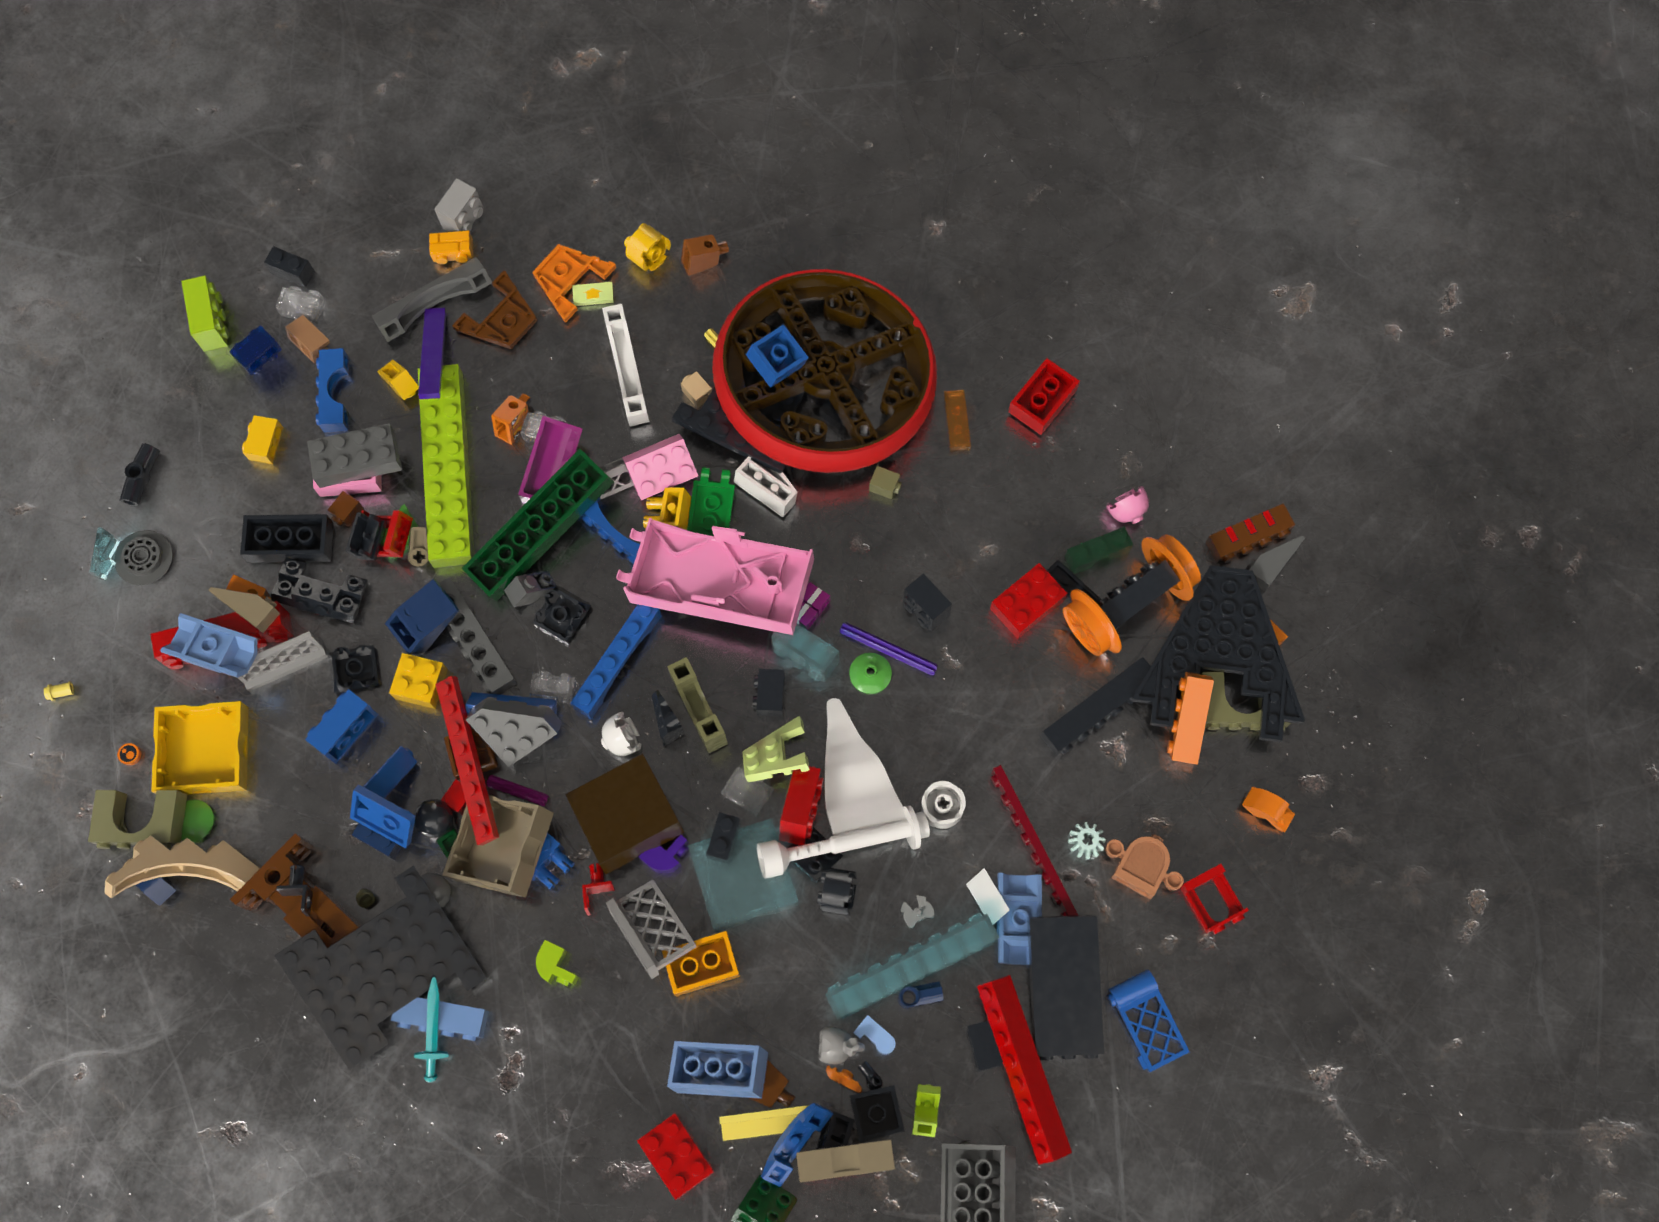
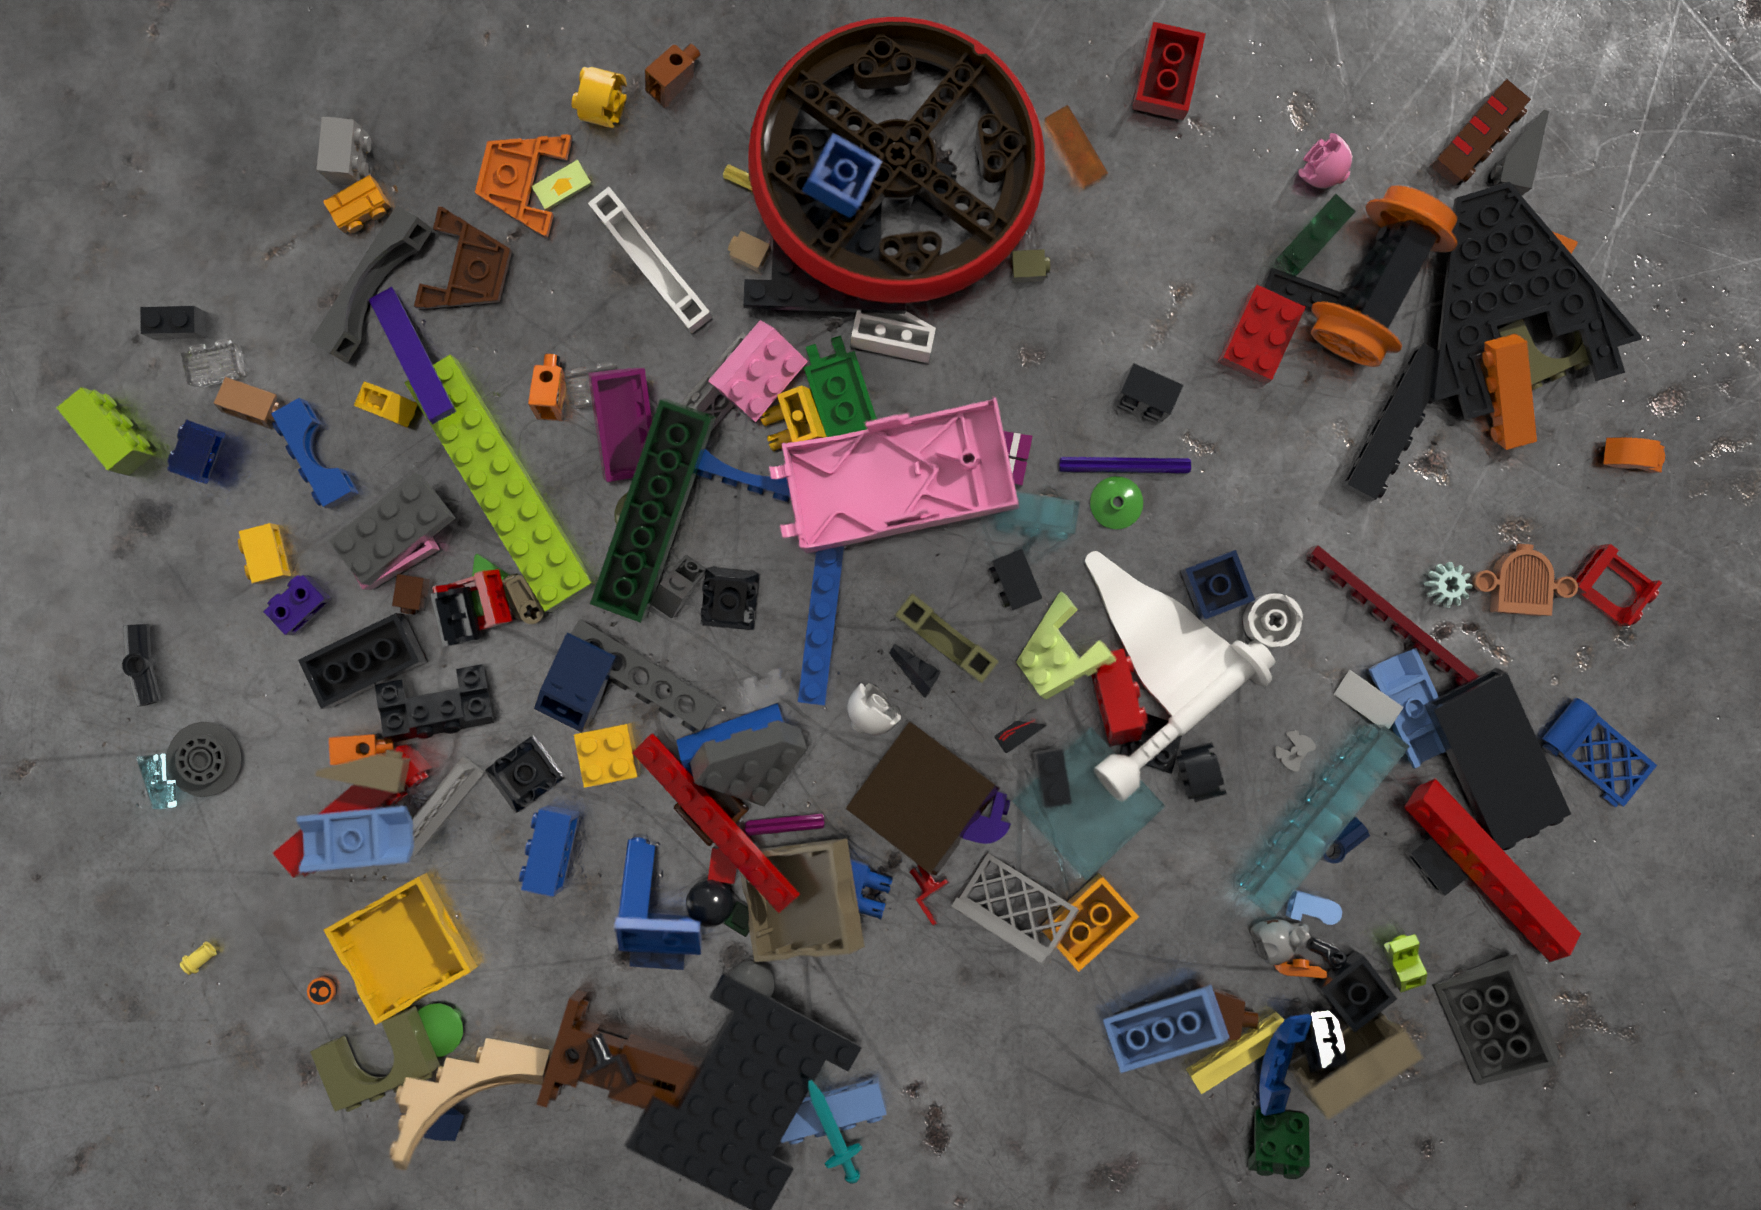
camera: 25 degrees left, 15 degrees up
olive hinge [356,888,375,908] -> none
lime brick [536,940,579,987] -> none
red brick [637,1113,716,1200] -> none
none -> dark purple brick [263,575,332,636]
none -> black sticker [994,708,1047,753]
none -> dark blue brick [1180,550,1255,620]

